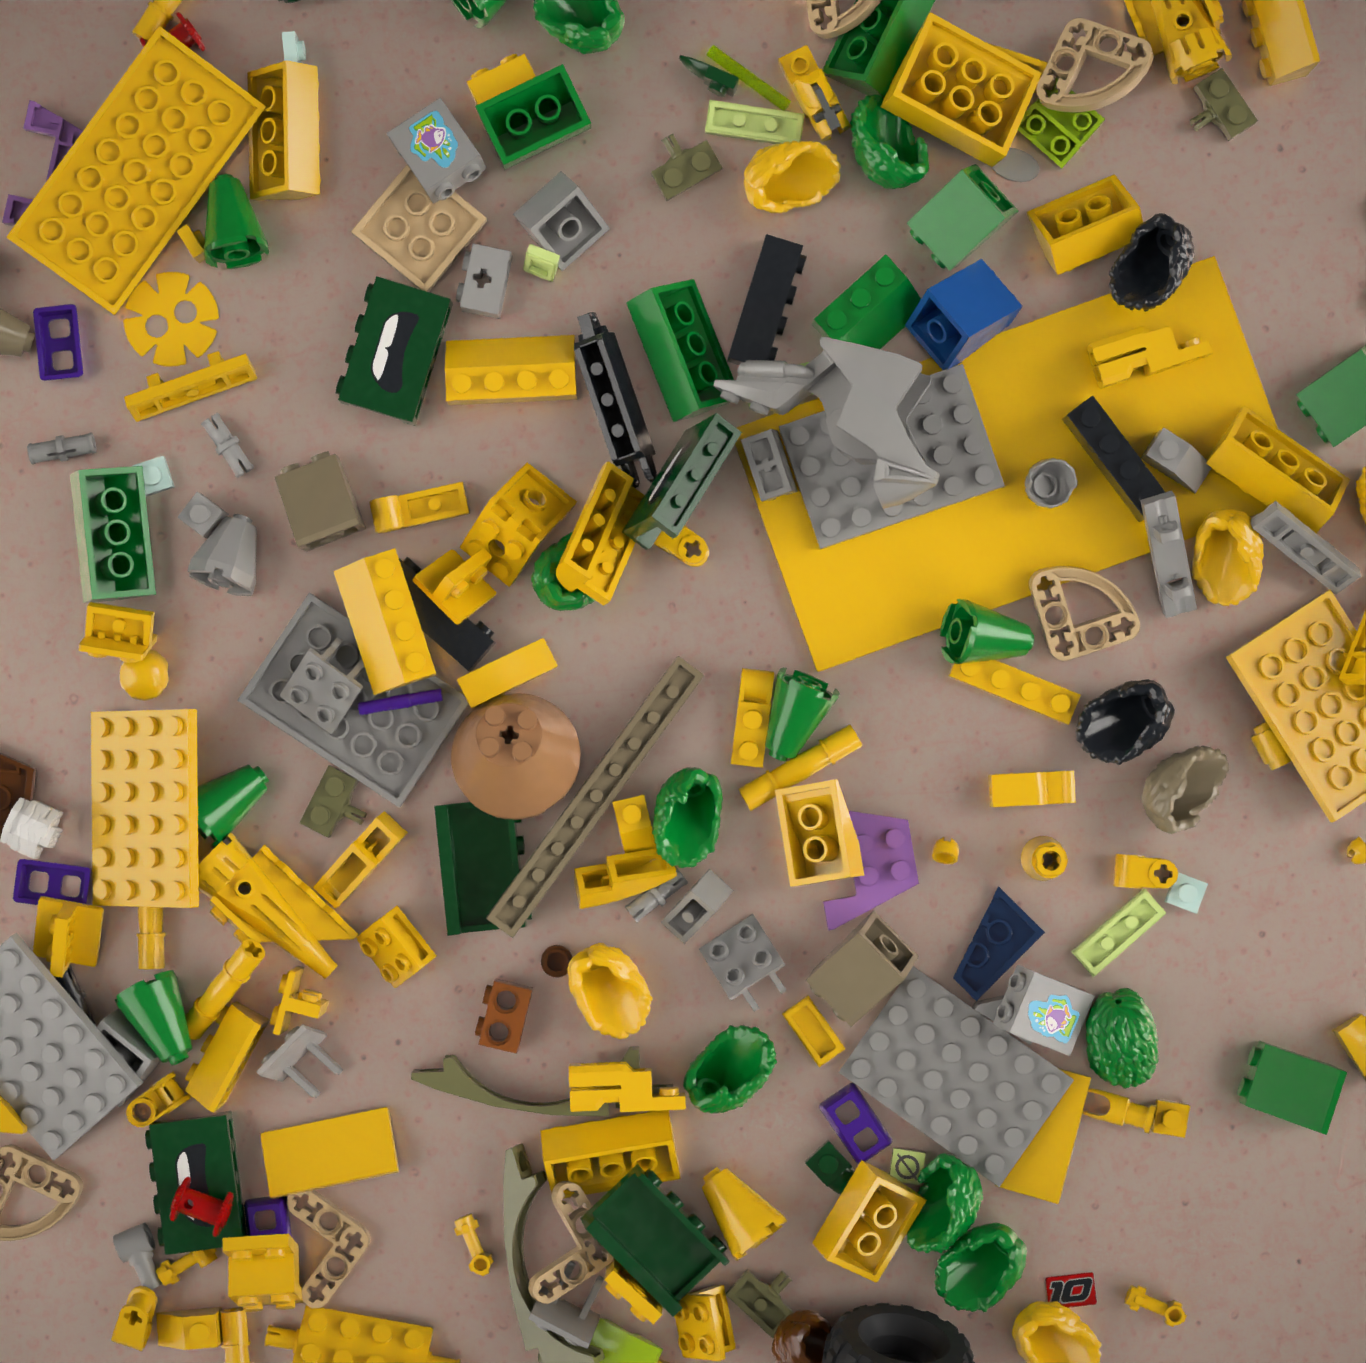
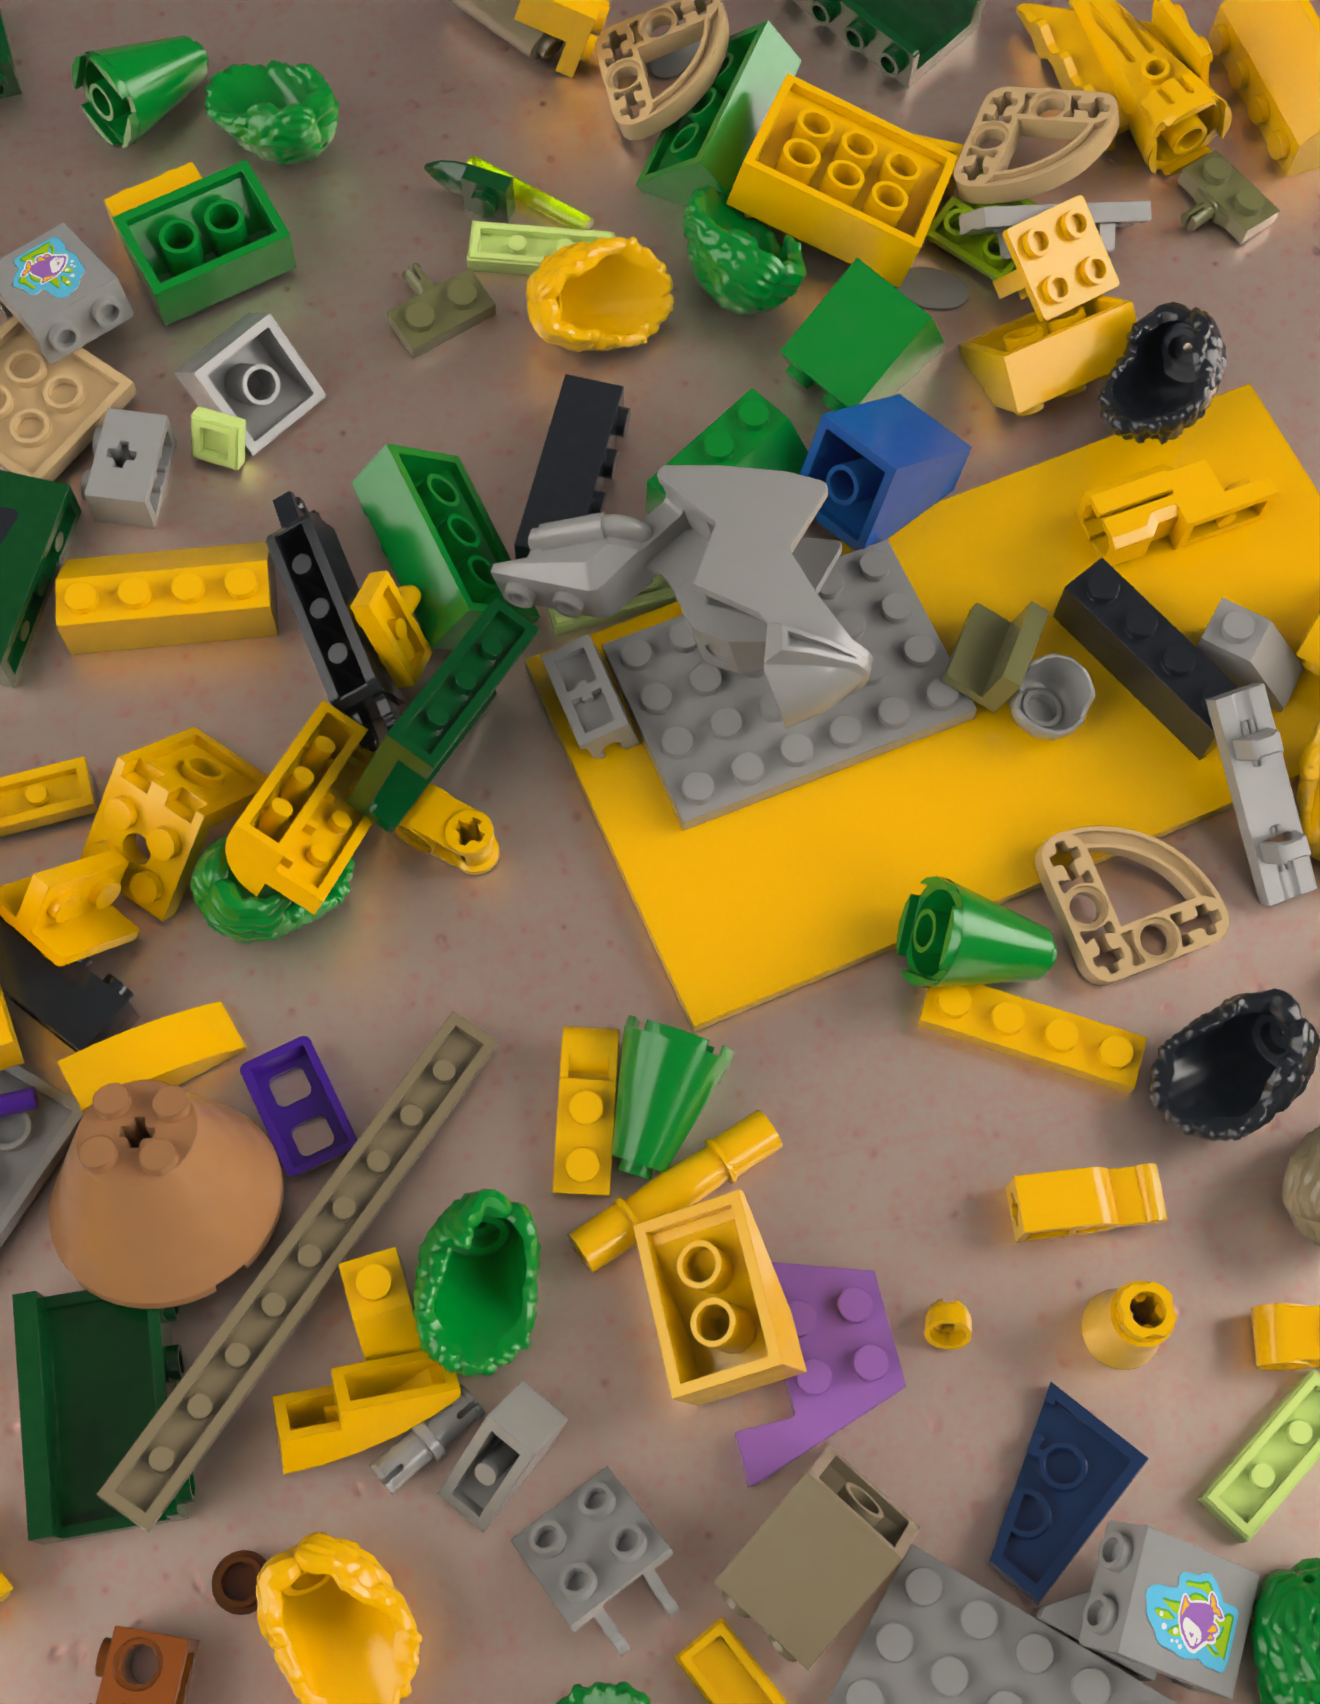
camera: 10 degrees left, 20 degrees down
yellow plate [778,45,851,142] -> none
none -> dark purple piece [240,1036,357,1177]
none -> yellow plate [350,570,433,688]
none -> olive panel [942,601,1049,713]
none -> light grey hinge [959,201,1152,259]
none -> yellow bracket [992,195,1119,323]

